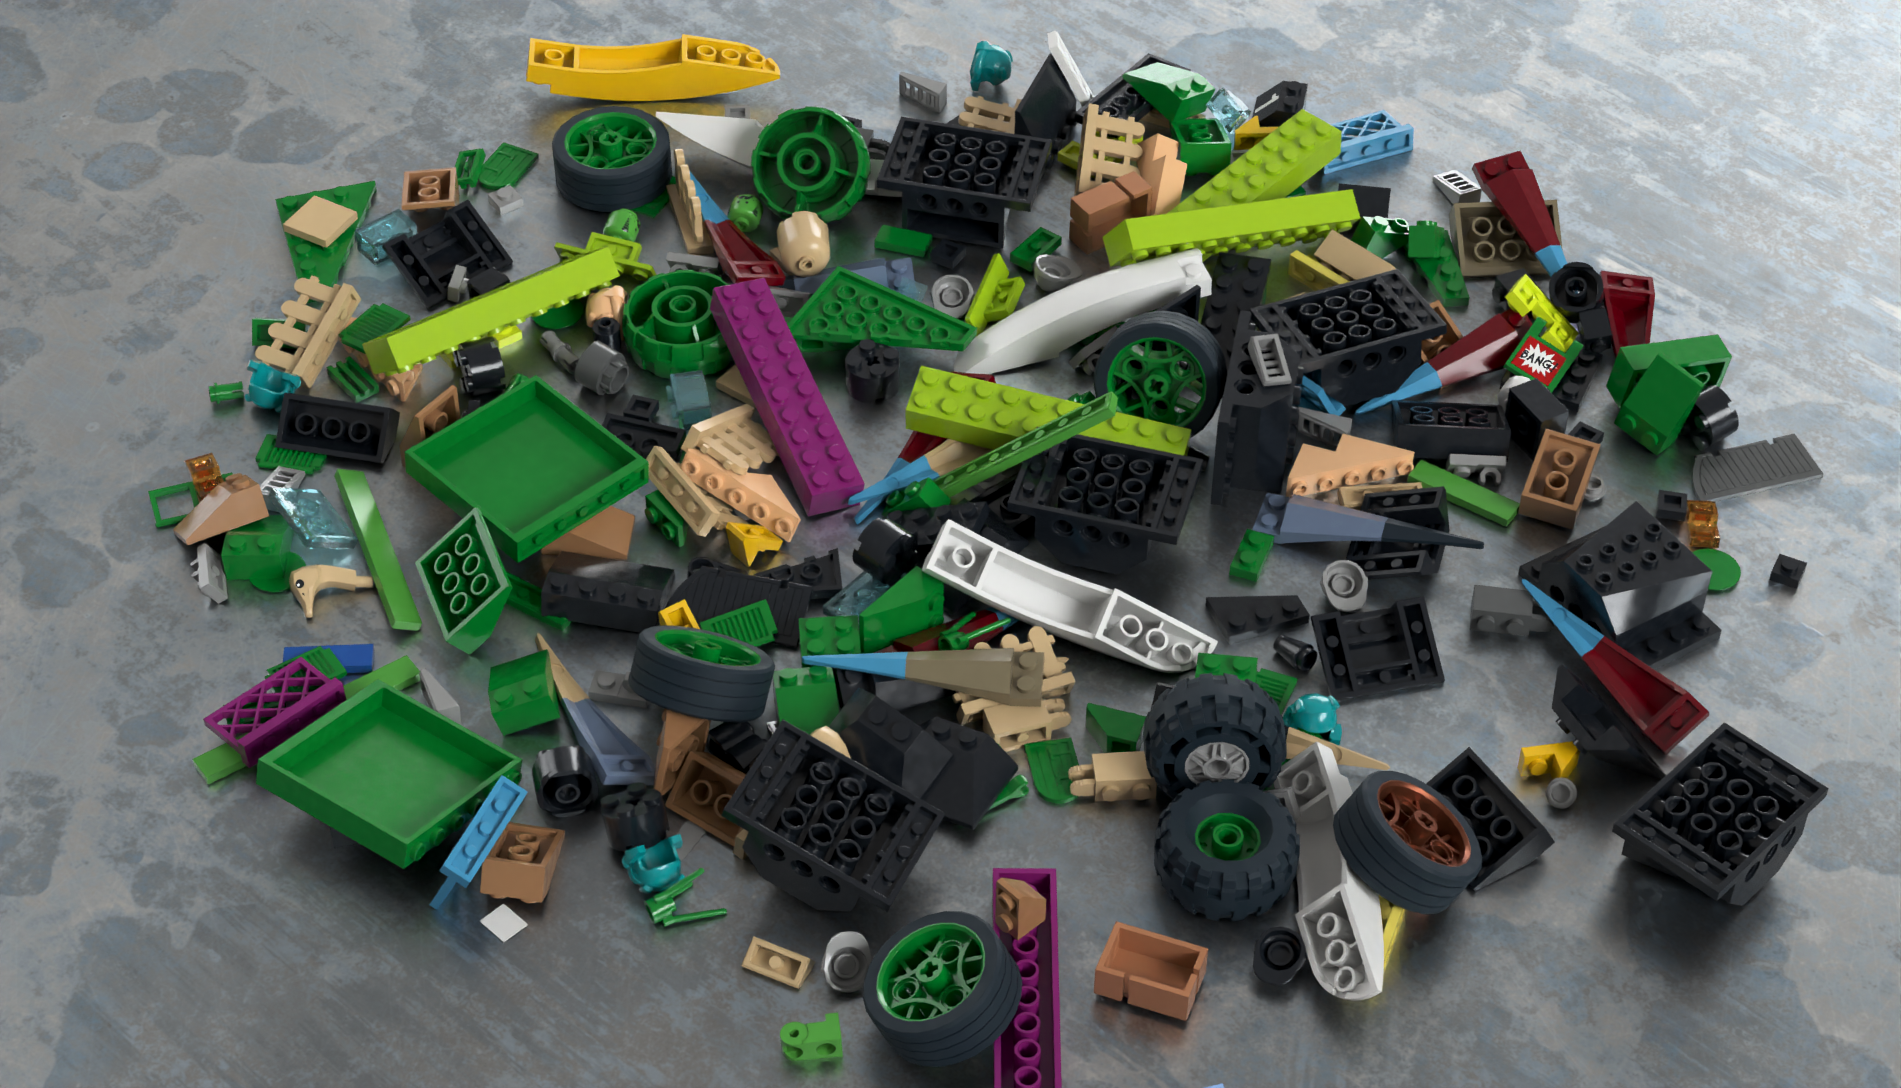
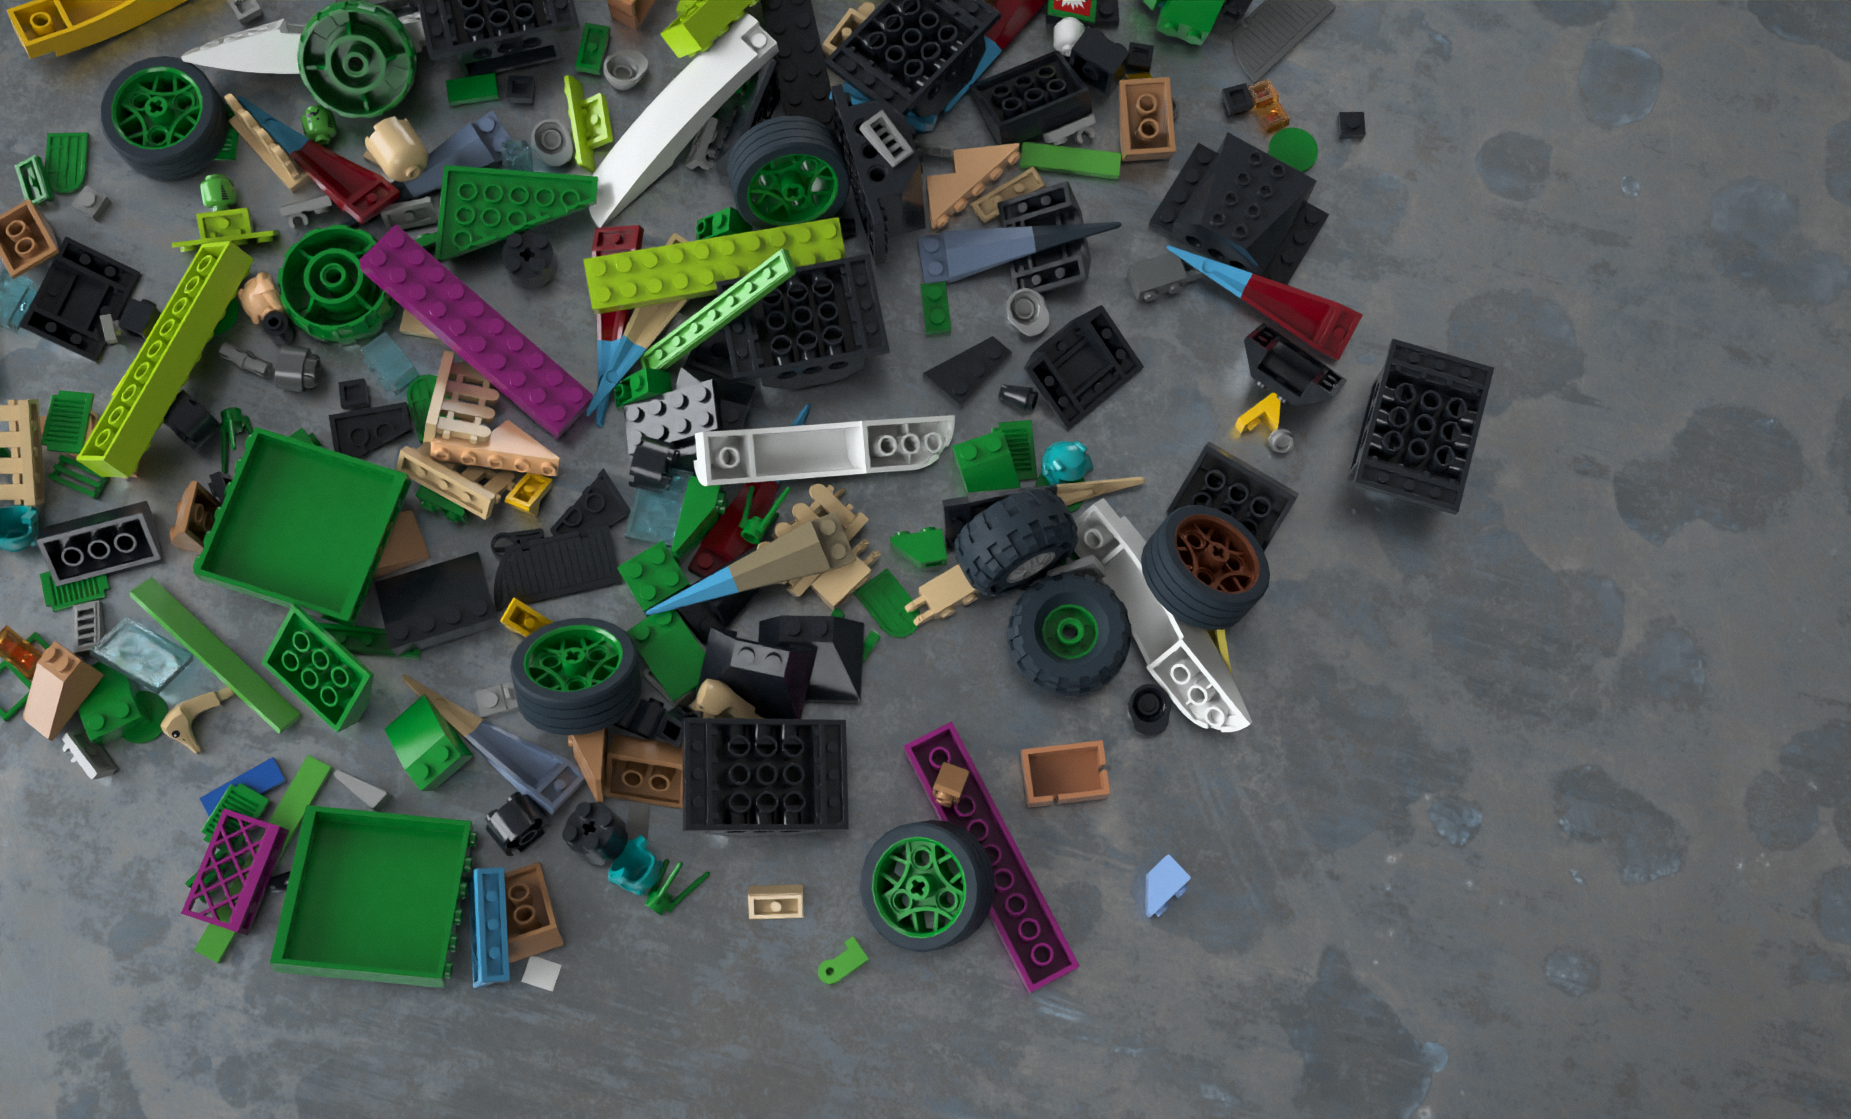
camera: 30 degrees left, 30 degrees up
green window [700,599,778,647] -> none
light grey hat [821,931,873,993] -> none

